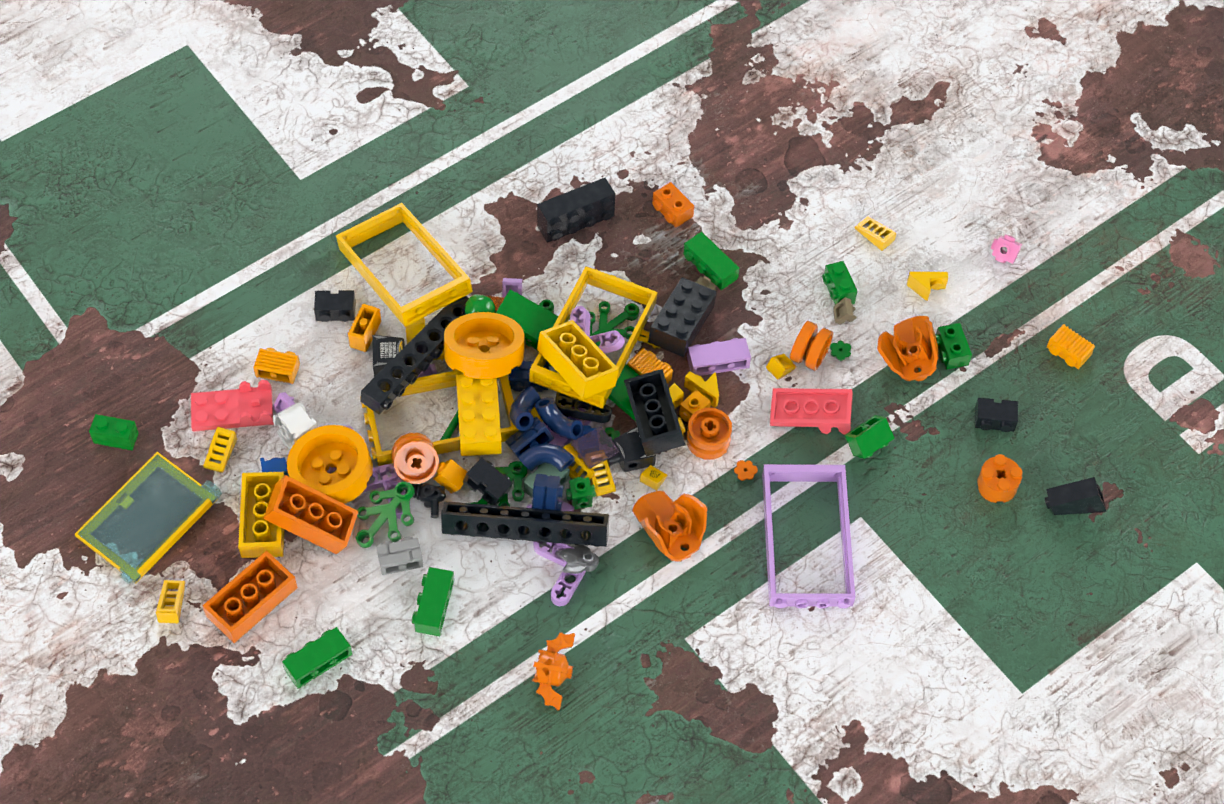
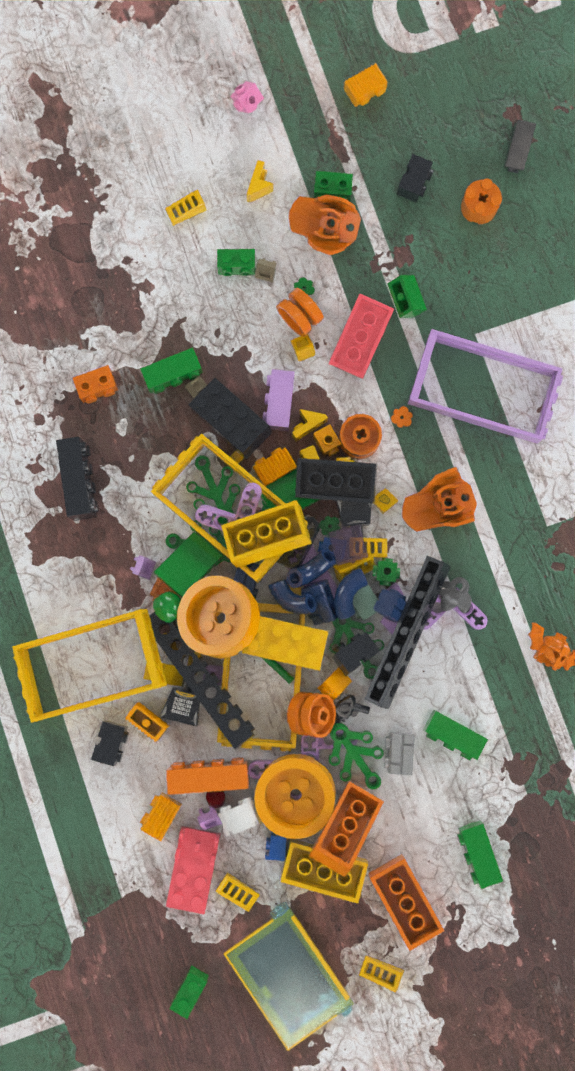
camera: 70 degrees left, 25 degrees up
none -> orange brick [166,757,250,795]
none -> dark red tile [206,791,226,808]

